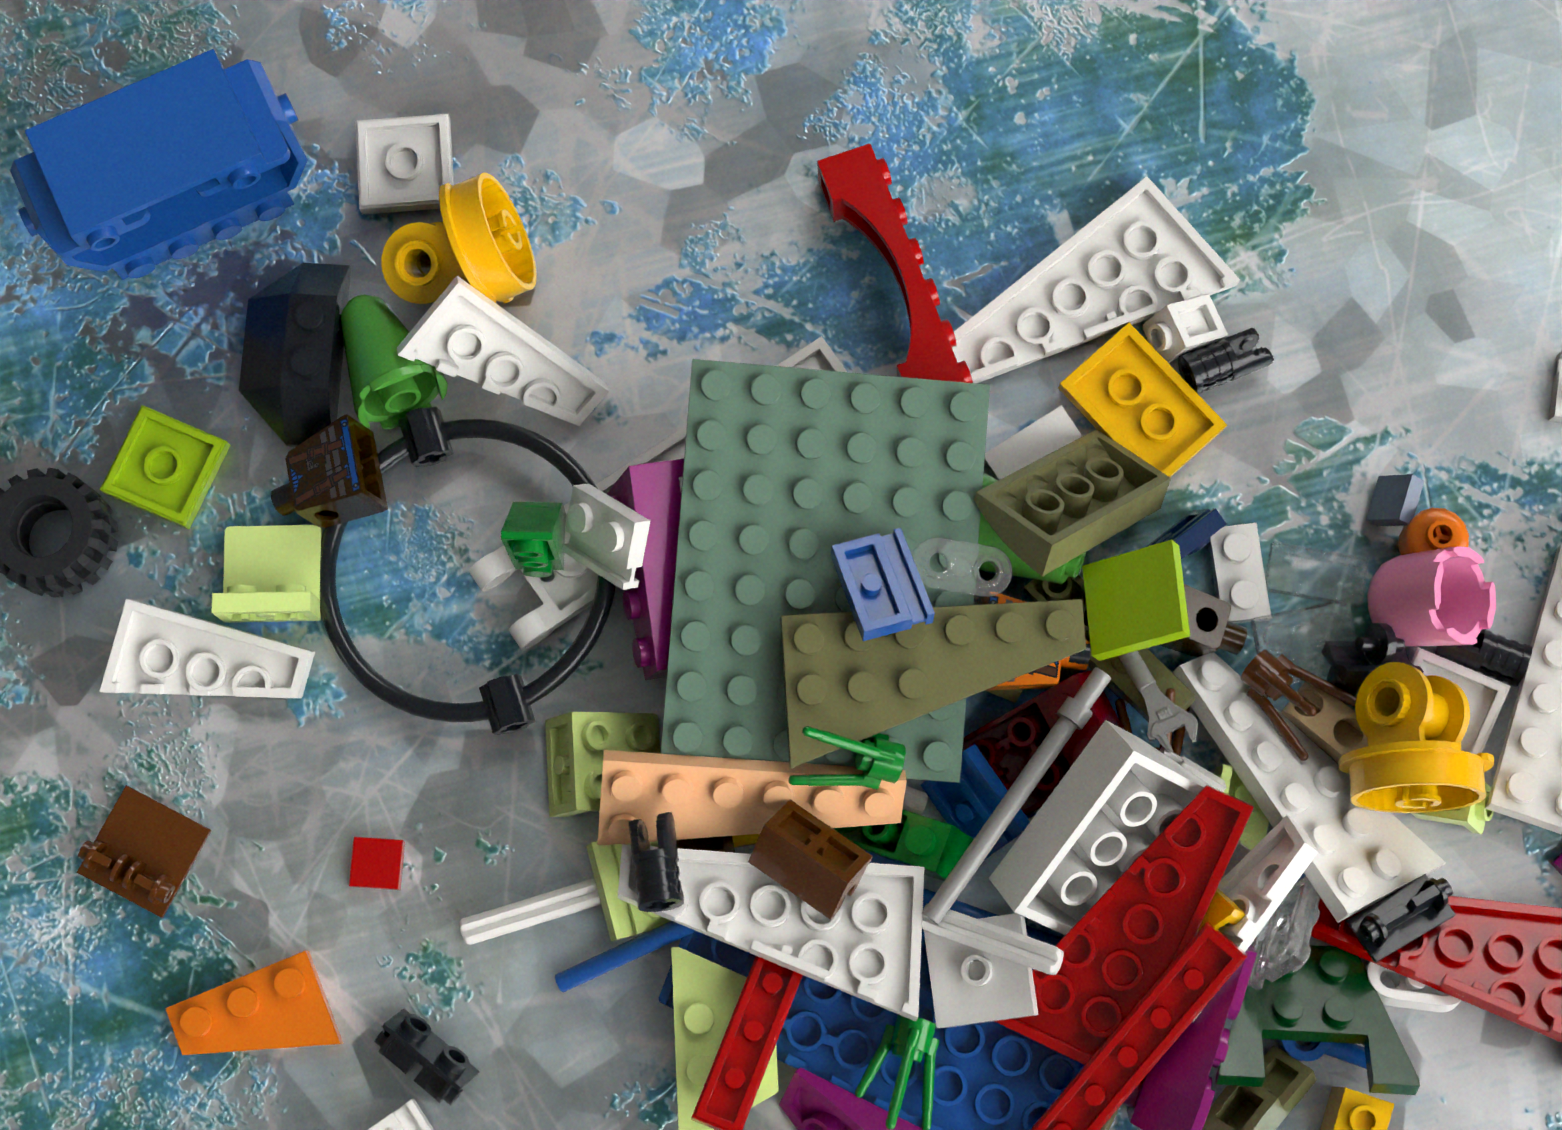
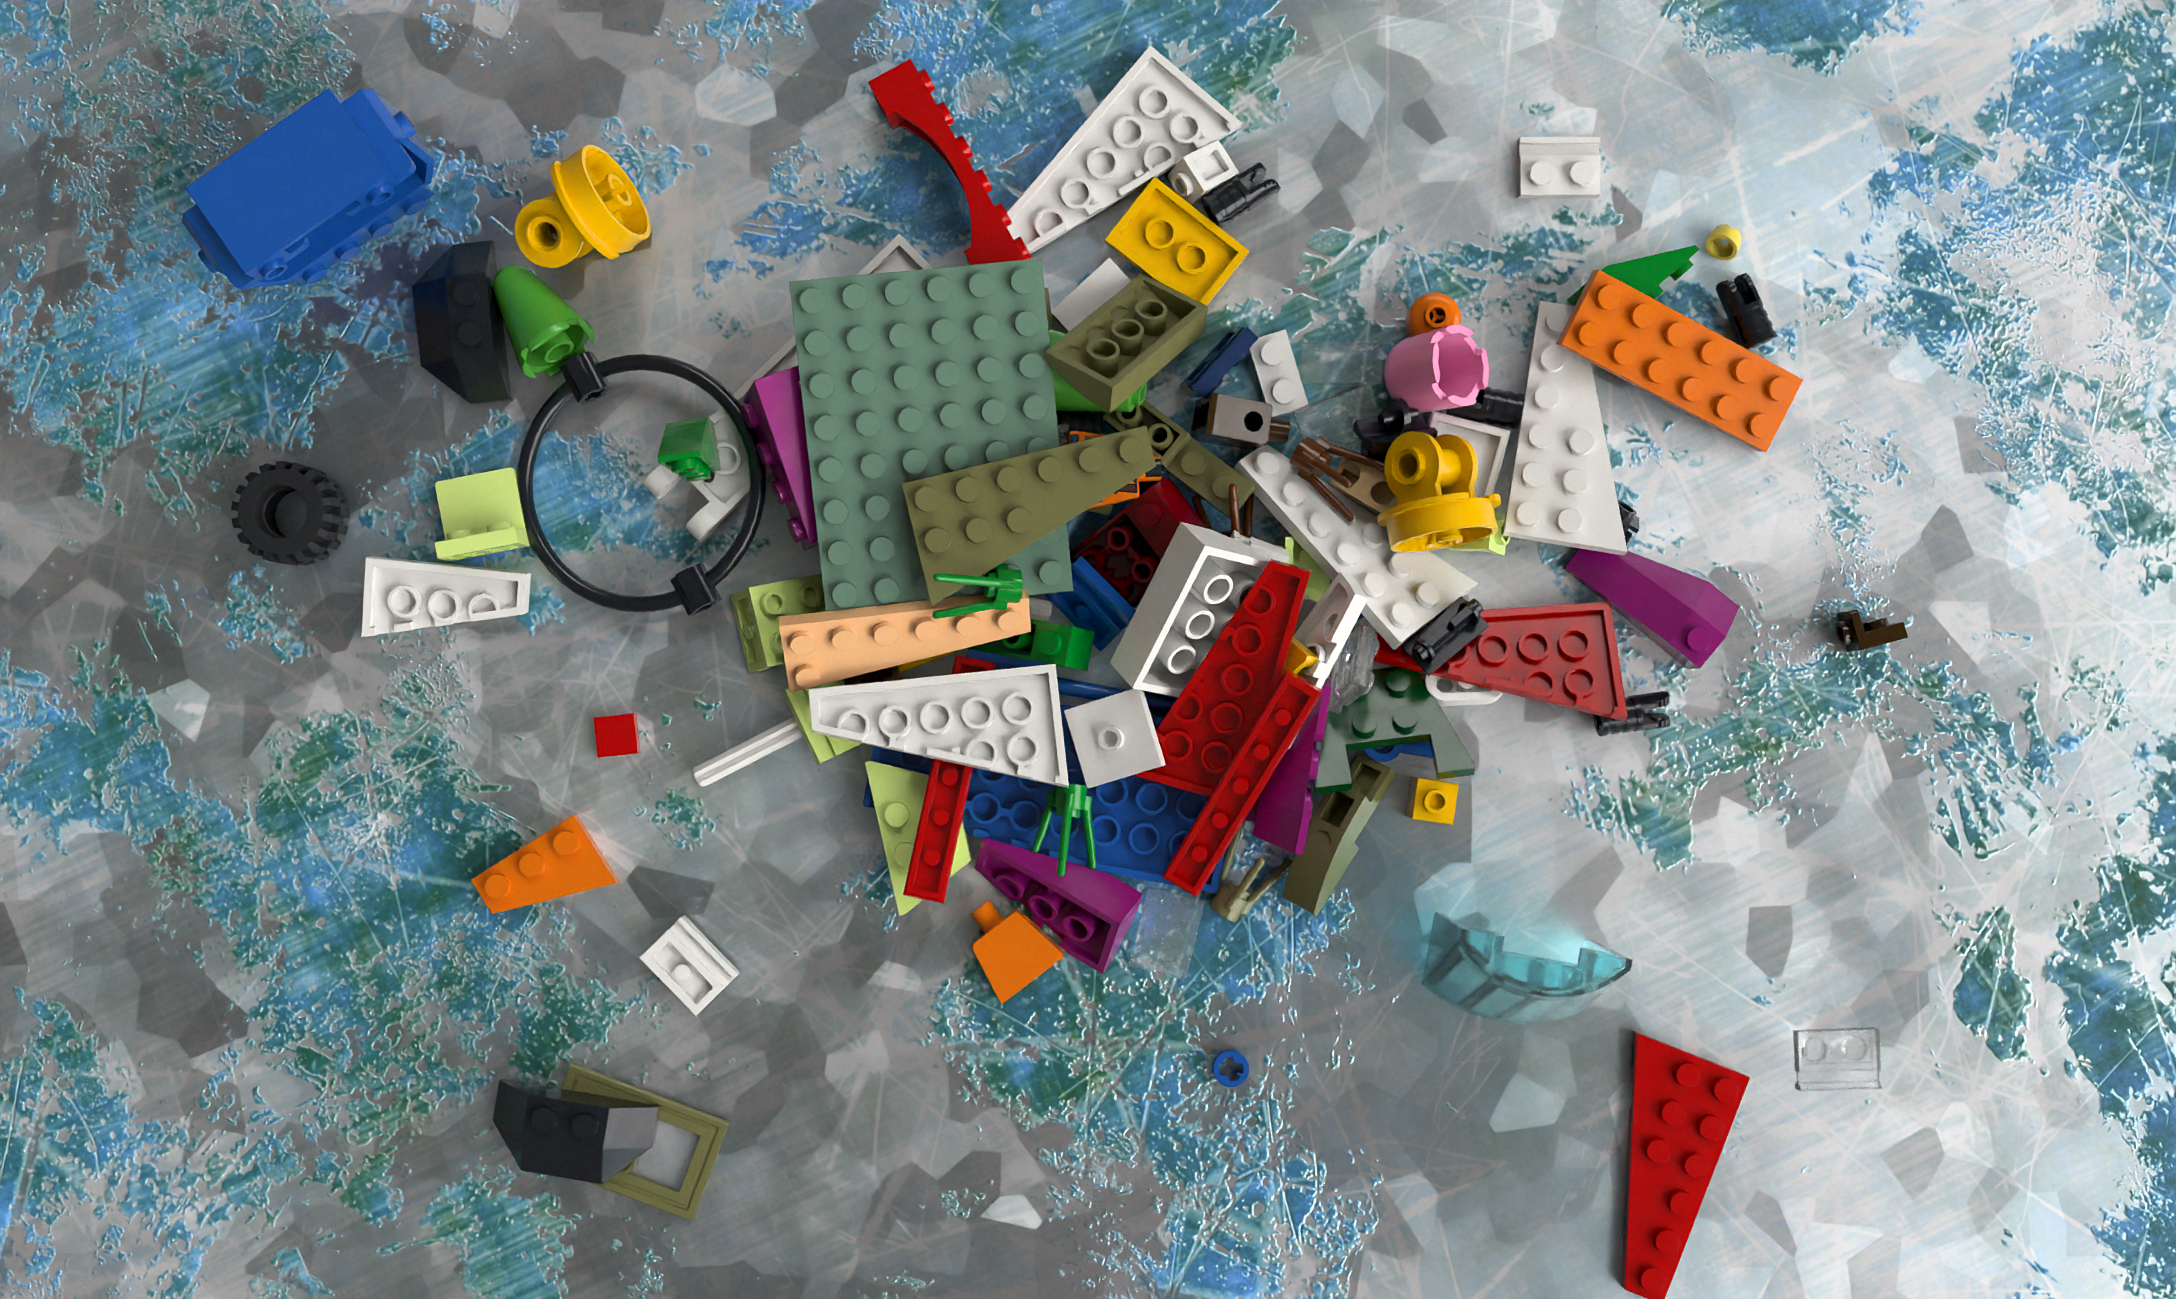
camera: 10 degrees left, 10 degrees up
reddish brown hinge [76,785,212,918] -> none
lime tile [99,405,231,530] -> none
dark brown torso [271,414,388,528] -> none
white plate [355,114,454,215] -> none
black hinge [374,1009,480,1106] -> none
white wing [397,276,609,426] -> none
blue bar [555,921,696,993] -> none
white plate [562,483,650,590] -> none
black hinge [629,812,684,912] -> none
reddish brown hinge [748,799,873,920] -> none
plate [830,528,935,641] -> none
clear plate [912,538,1012,597] -> none
light grey bar [922,667,1111,925] -> none
white axle [922,904,1064,975] -> none
lime tile [1082,539,1190,661] -> none
light grey piece [1118,651,1198,752] -> none
sand blue tile [1366,474,1424,526] -> none

